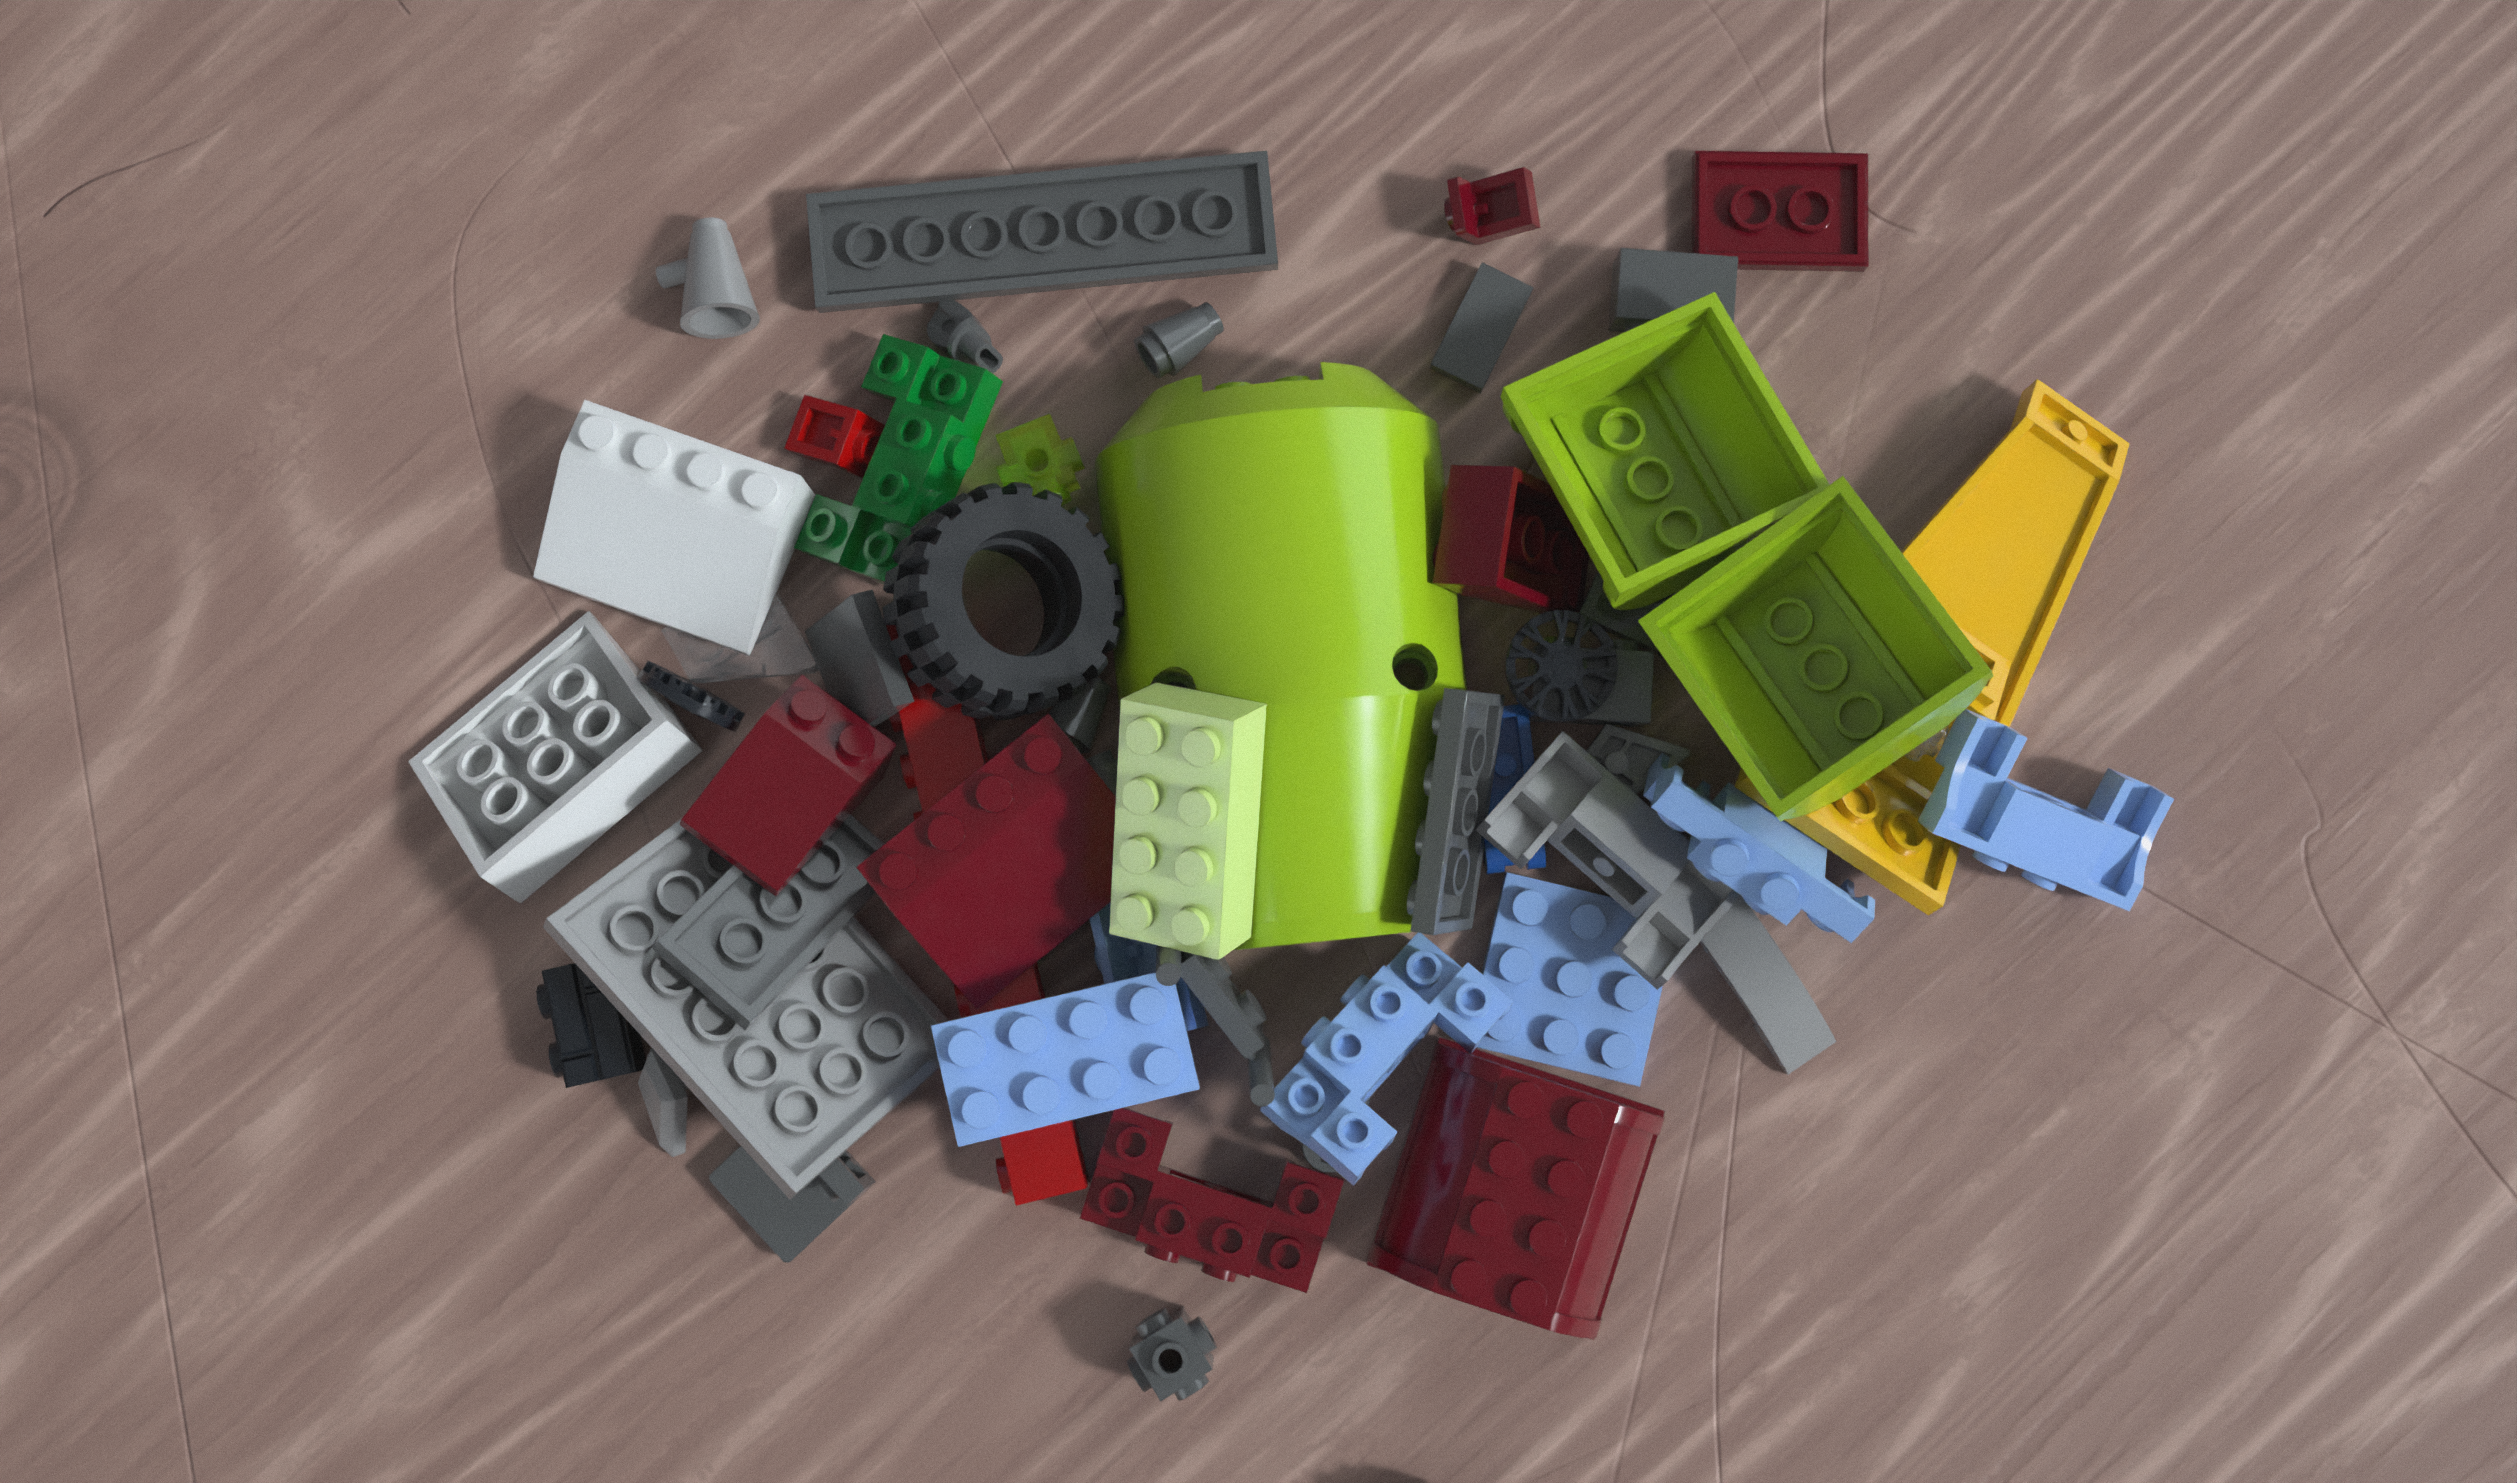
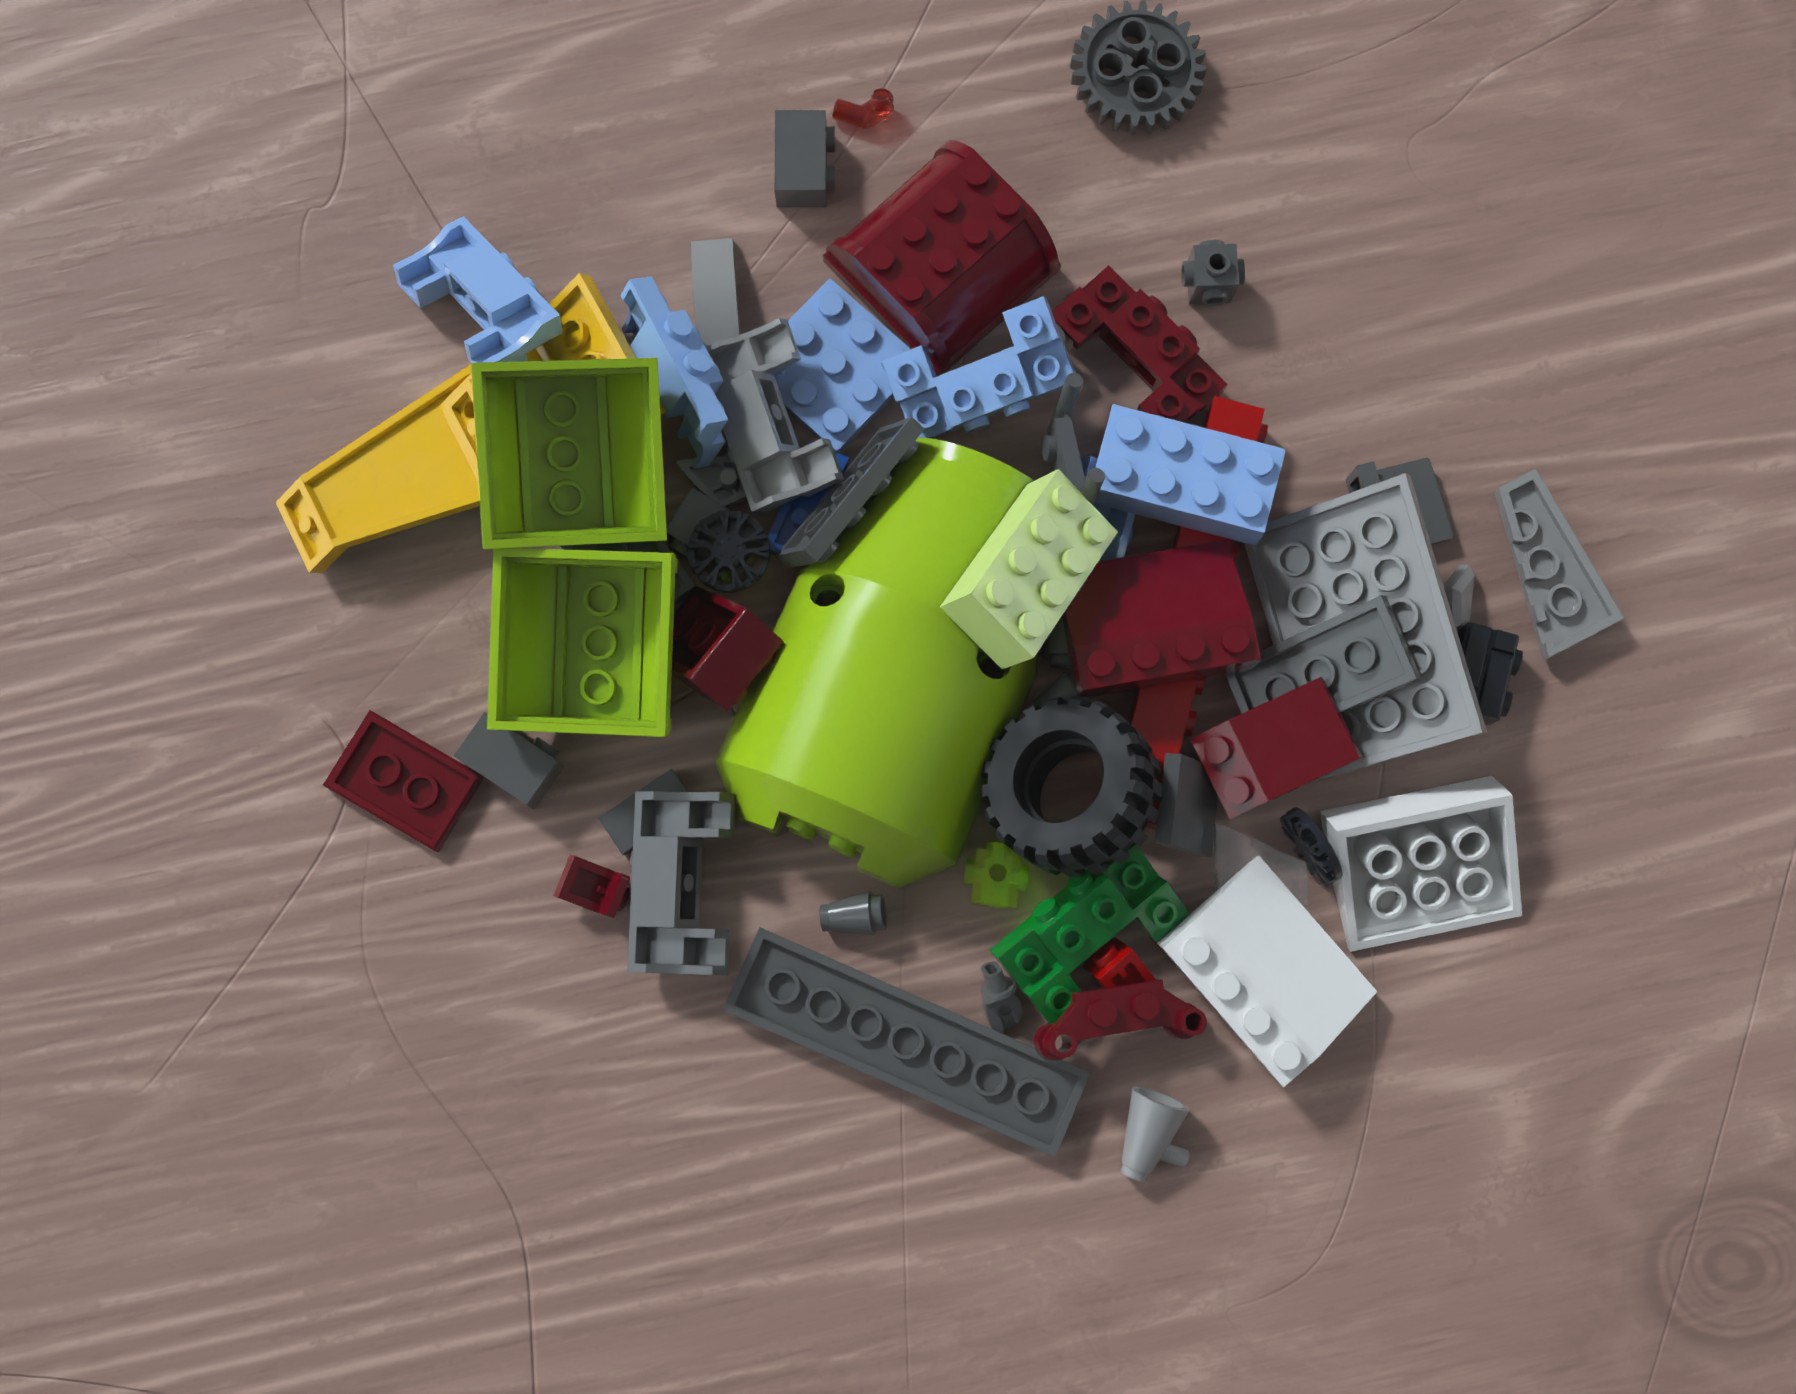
camera: 155 degrees left, 5 degrees down
none -> dark grey bracket [627,791,735,975]
none -> dark grey brick [774,110,835,207]
none -> clear red arm [832,88,894,129]
none -> dark red plate [1034,979,1207,1061]
none -> light grey wing [1494,469,1624,661]

